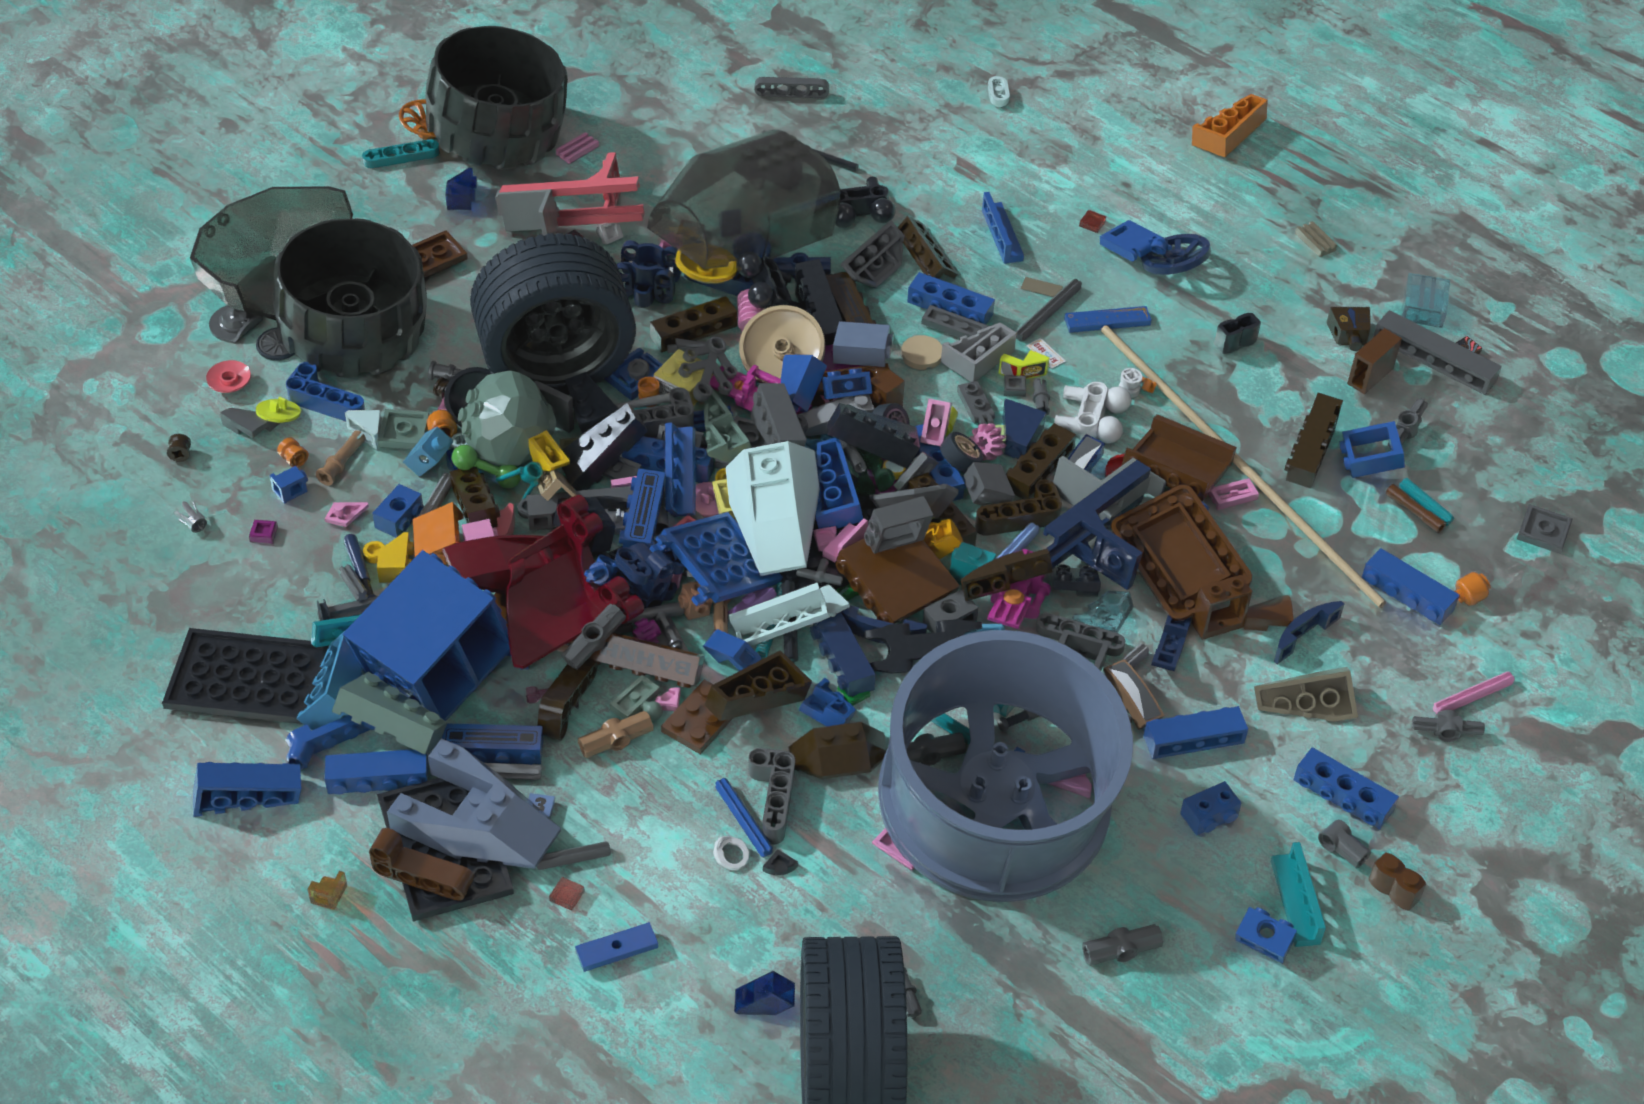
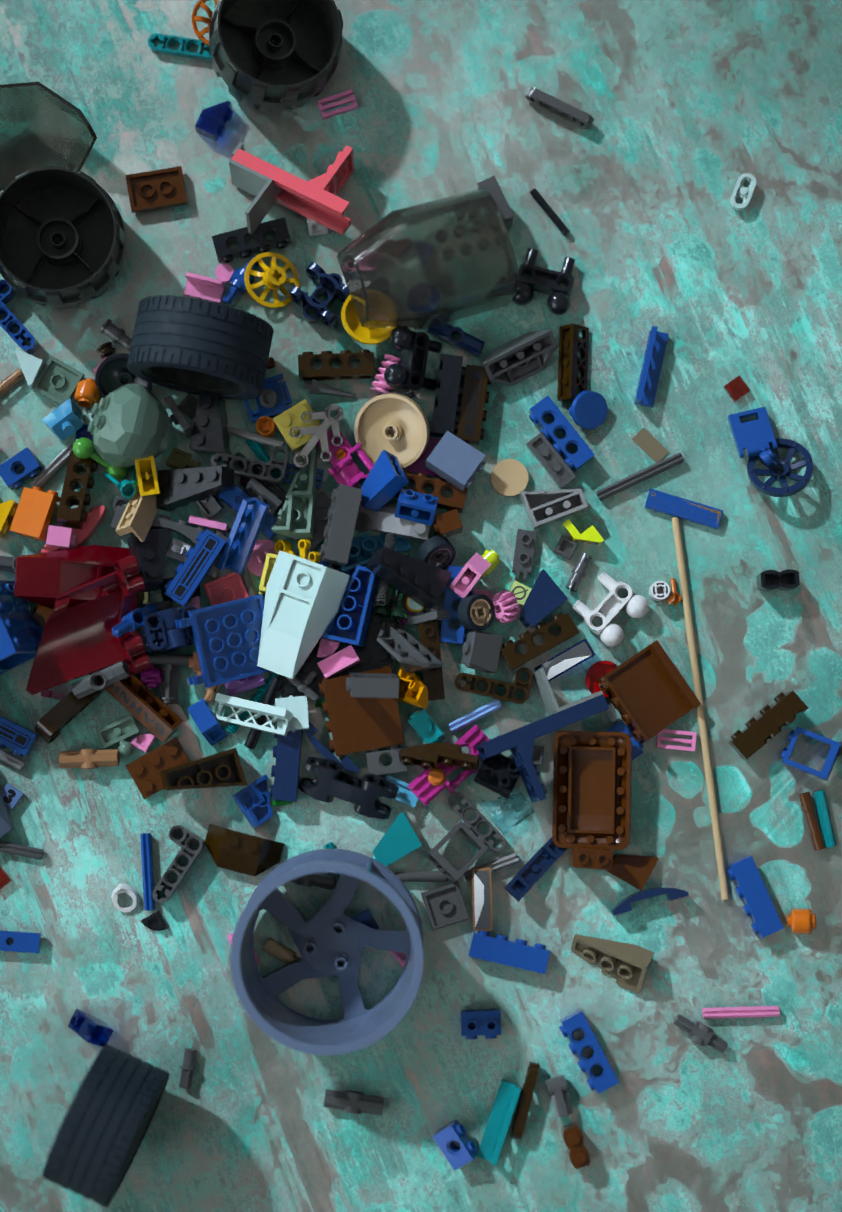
camera: 25 degrees right, 35 degrees up
white sticker [1026,338,1066,369] -> none
none -> dark brown beam [511,1061,540,1140]
none -> blue tile [569,390,608,429]

